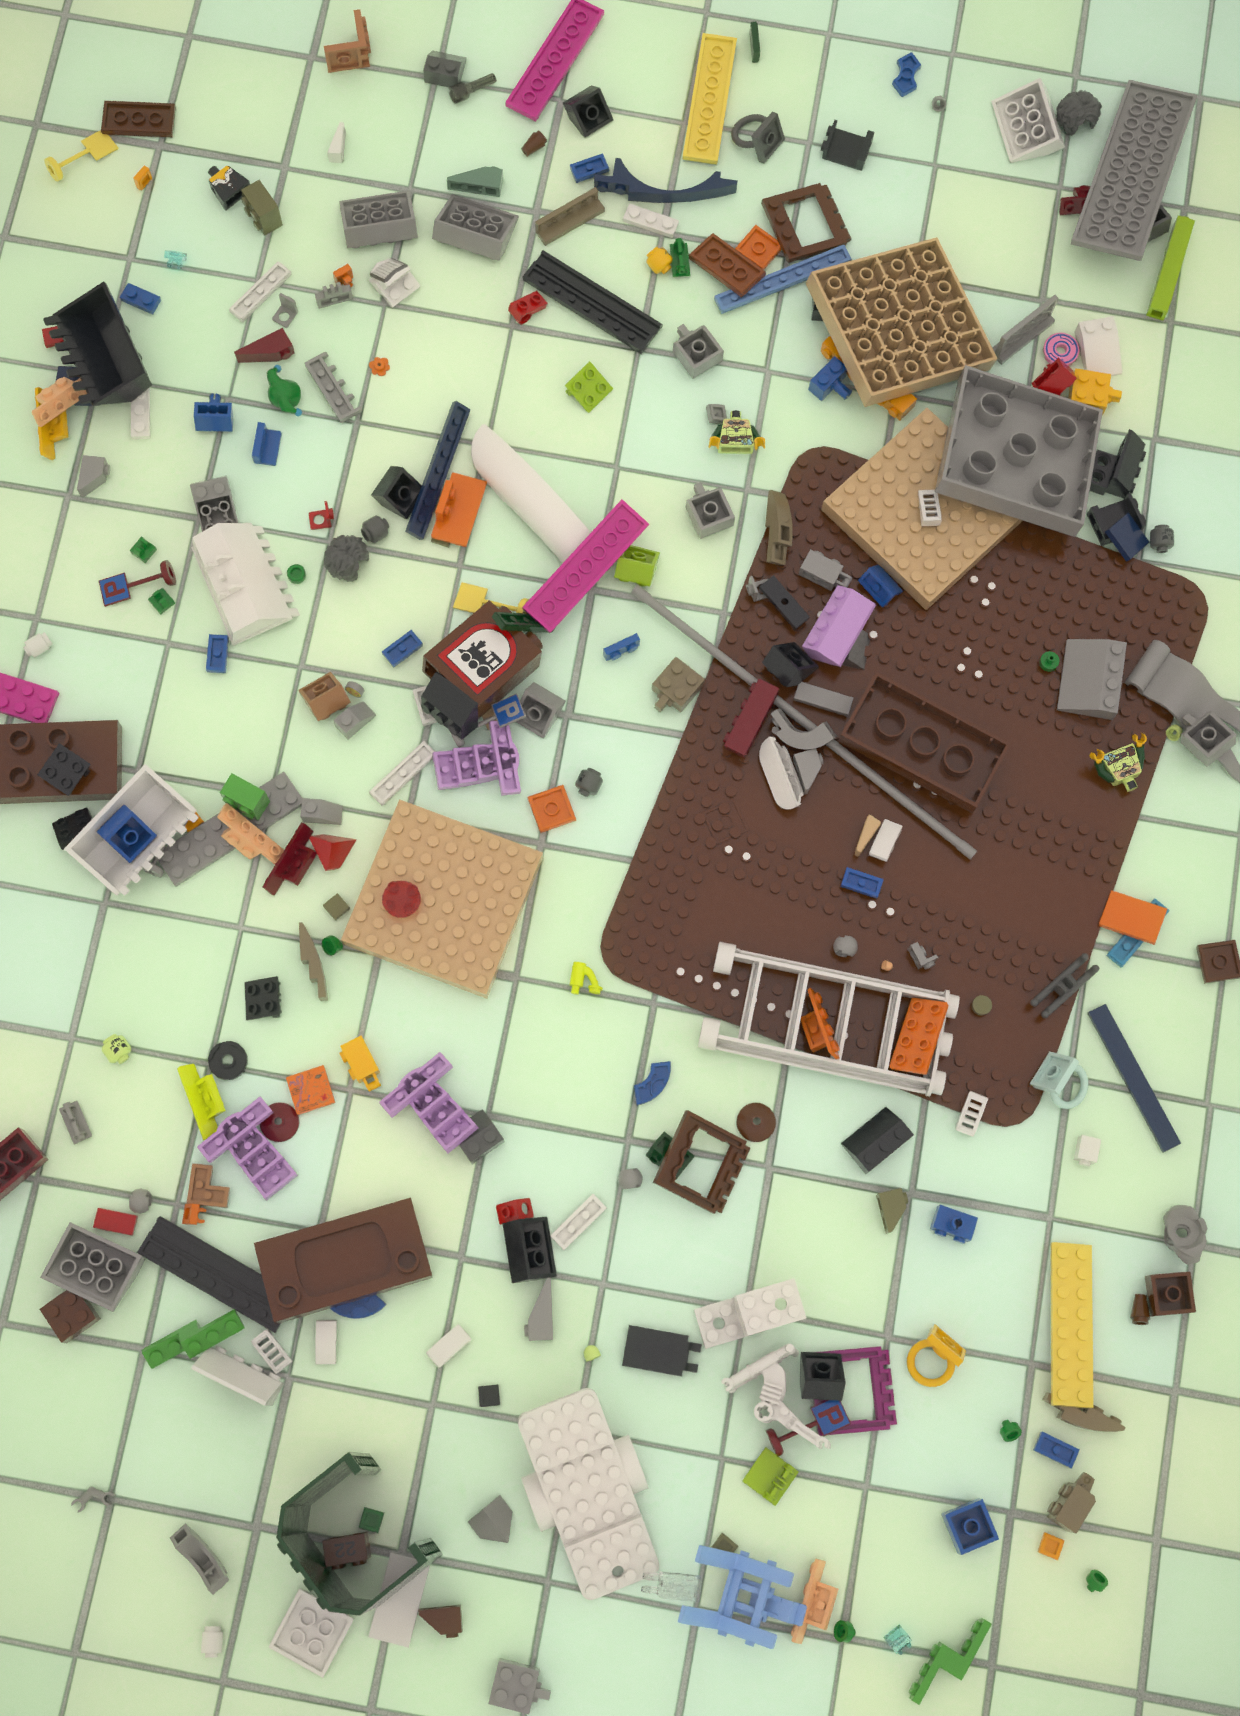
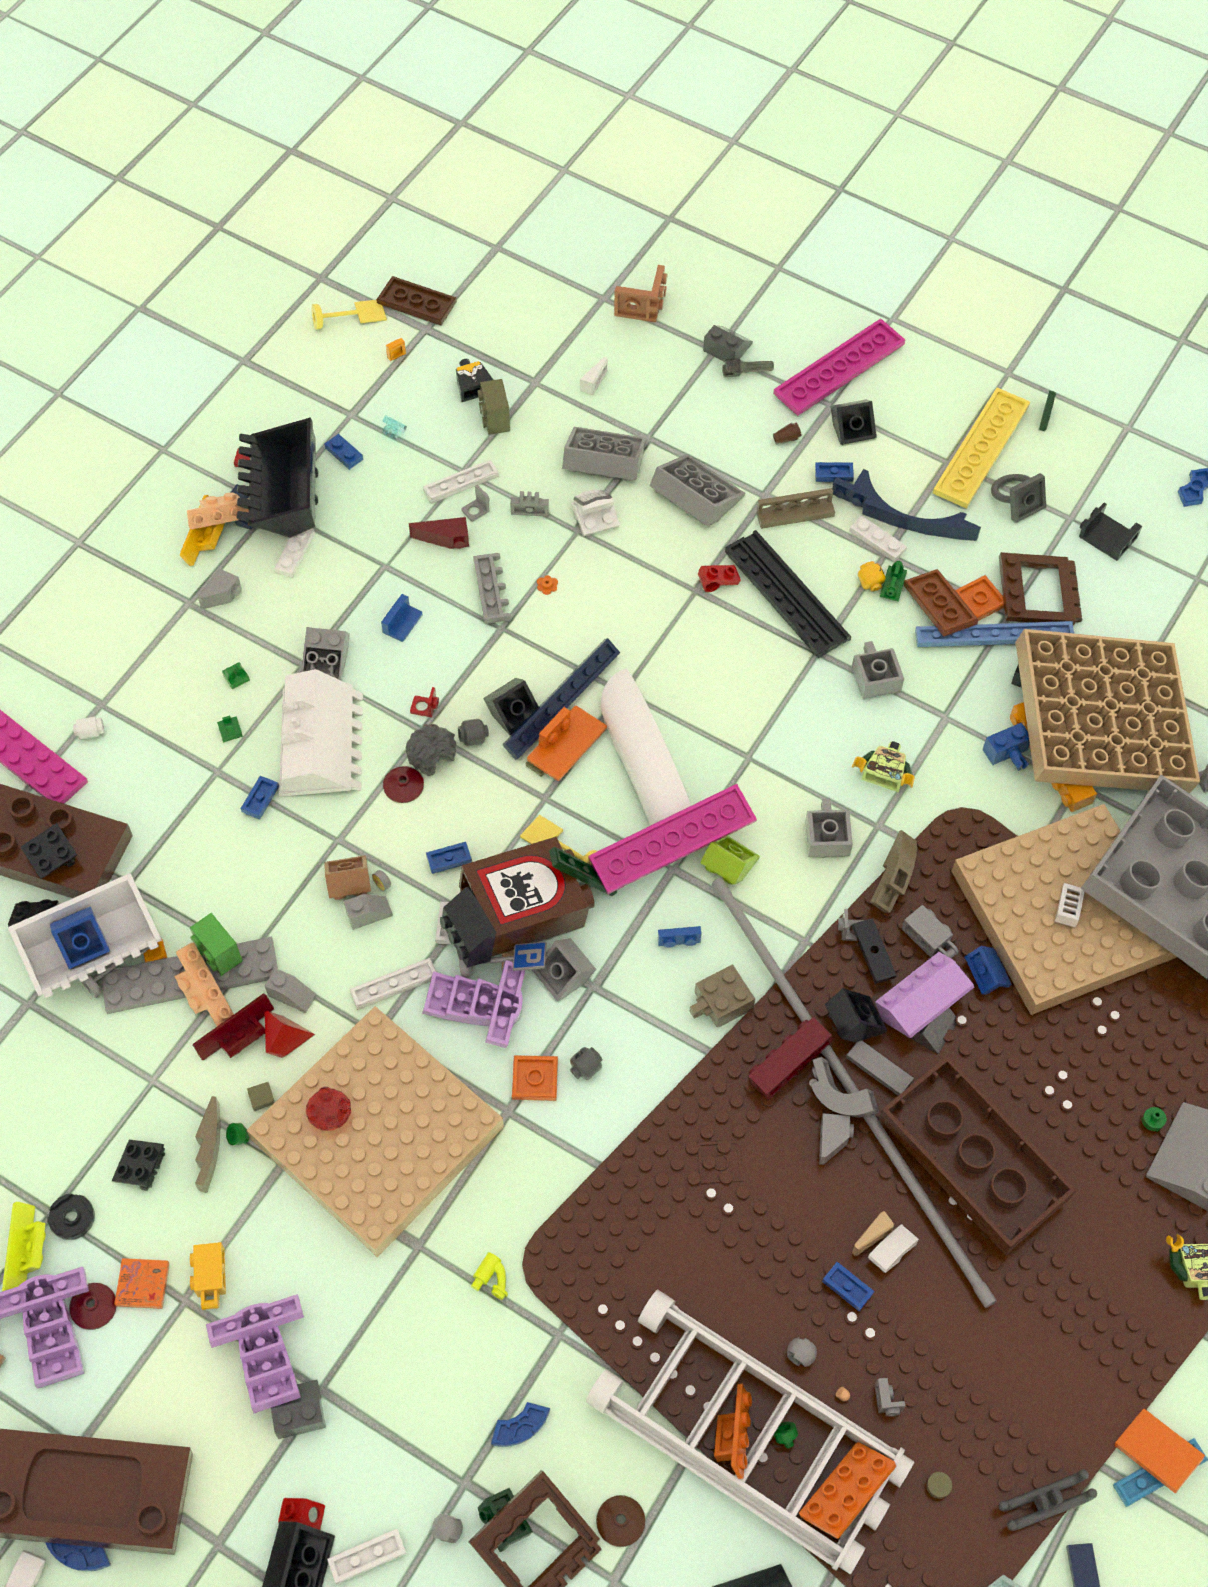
camera: 25 degrees right, 15 degrees down
dark red piece [99,560,176,607] -> none
blue brick [194,393,233,432] -> none
green piece [267,365,302,416] -> none
green tile [287,564,306,584] -> none
orange tile [333,264,353,287] -> none
sand green slope [447,166,503,197] -> none
lime hinge [564,361,613,413] -> none
light grey tile [706,404,727,424] -> none
white brick [759,737,804,809] -> none
none -> dark red dish [383,766,424,803]
none -> green tile [774,1422,798,1448]

